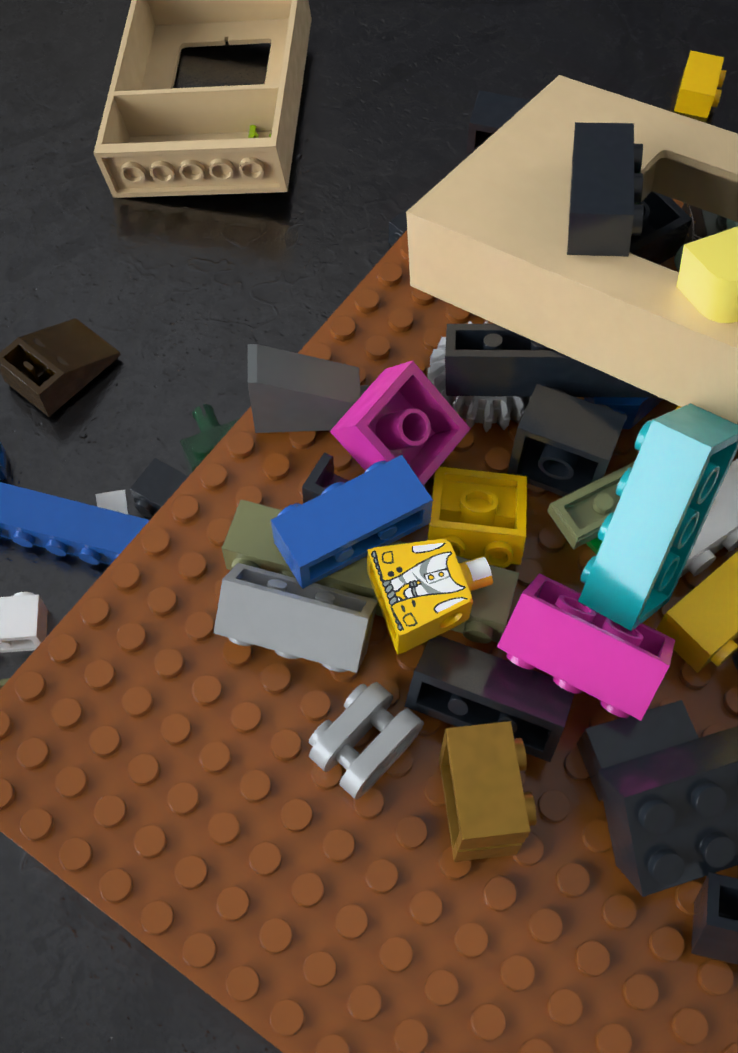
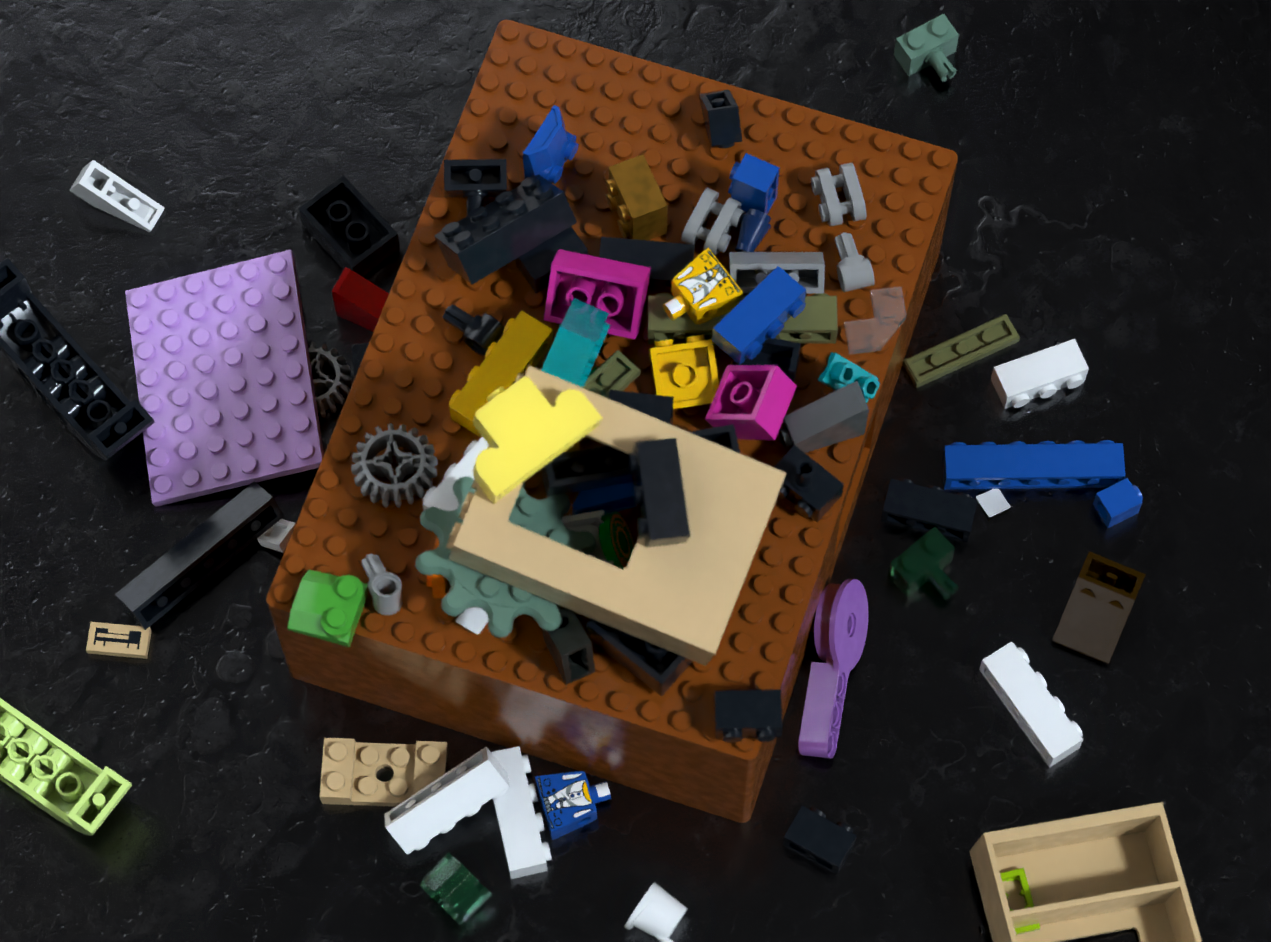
camera: 165 degrees right, 5 degrees up
none -> blue slope [523,105,579,184]
none -> black slope [699,90,742,148]
none -> blue brick [728,153,780,215]
none -> dark blue cone [735,209,771,252]
none -> black brick [774,445,844,523]
none -> light grey brick [811,162,867,227]
none -> teal hips [818,352,880,403]
none -> light grey axle [835,232,875,292]
none -> clear tile [844,286,907,355]
none -> white brick [979,642,1083,768]

